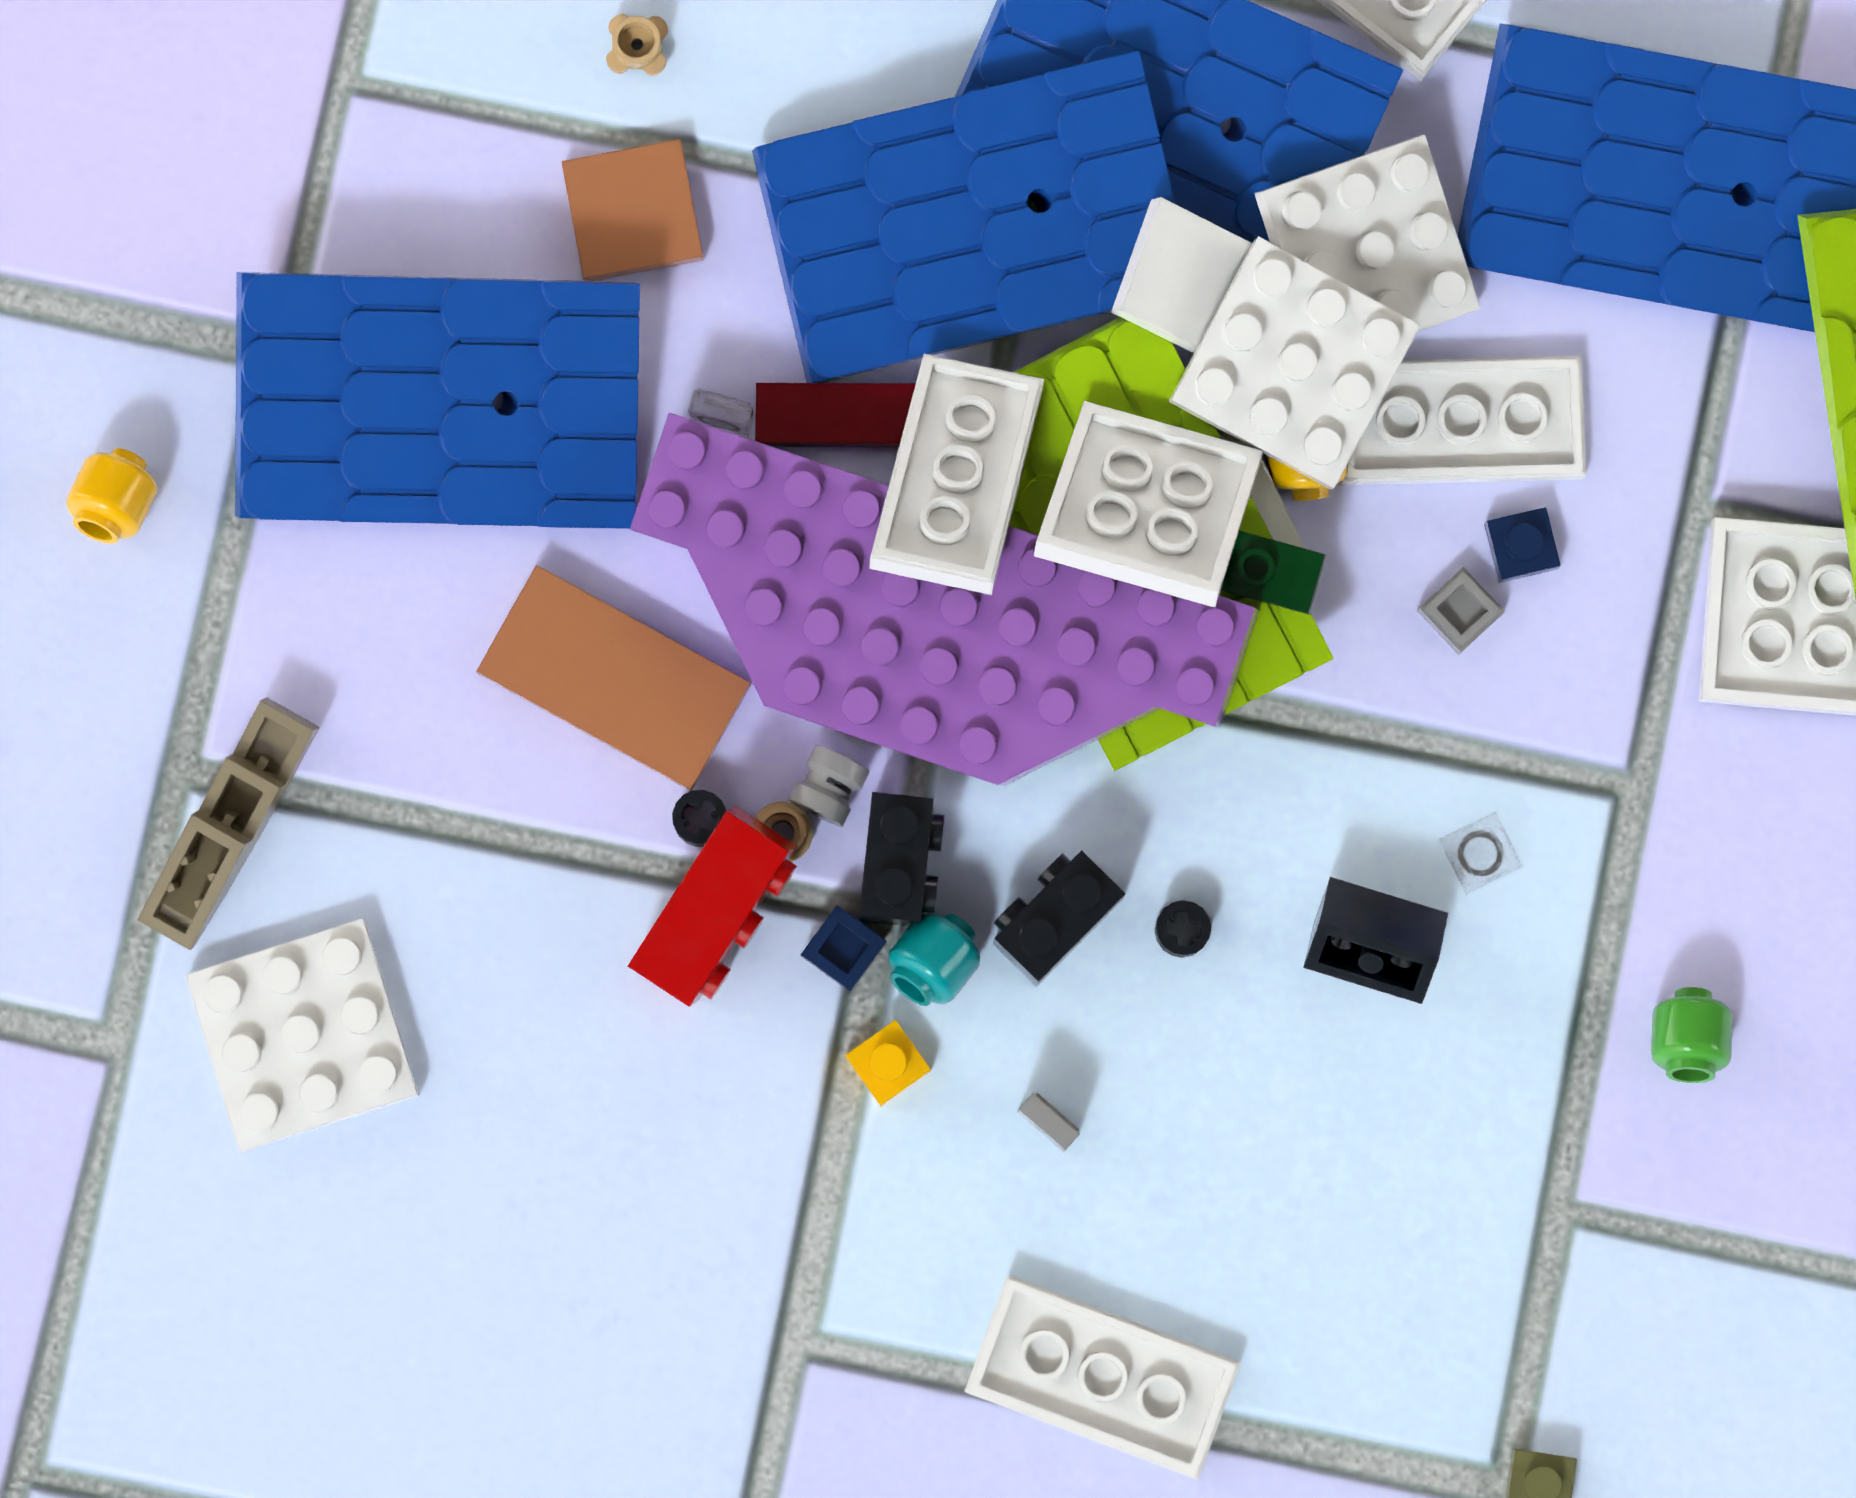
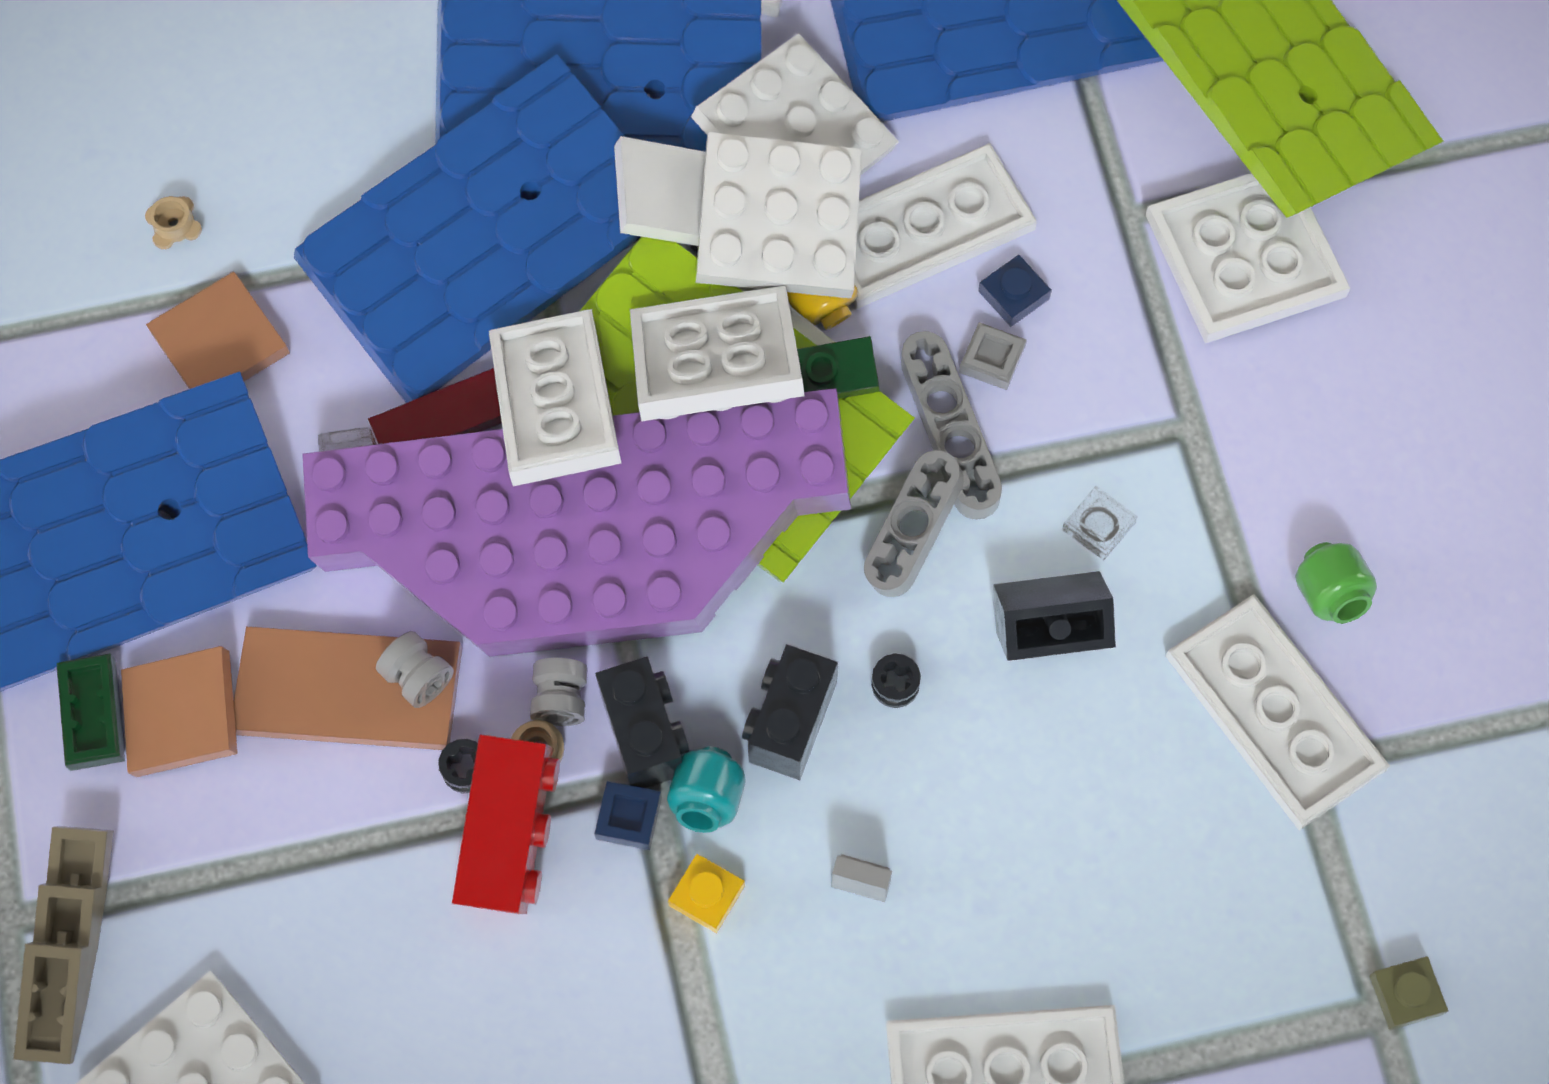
camera: 20 degrees left, 15 degrees down
none -> dark green plate [56,653,125,771]
none -> nougat tile [121,646,238,777]
none -> light grey wheel [376,631,454,708]
none -> light grey beam [864,450,964,597]
none -> light grey beam [901,331,1002,520]
none -> white tile [1165,594,1390,831]

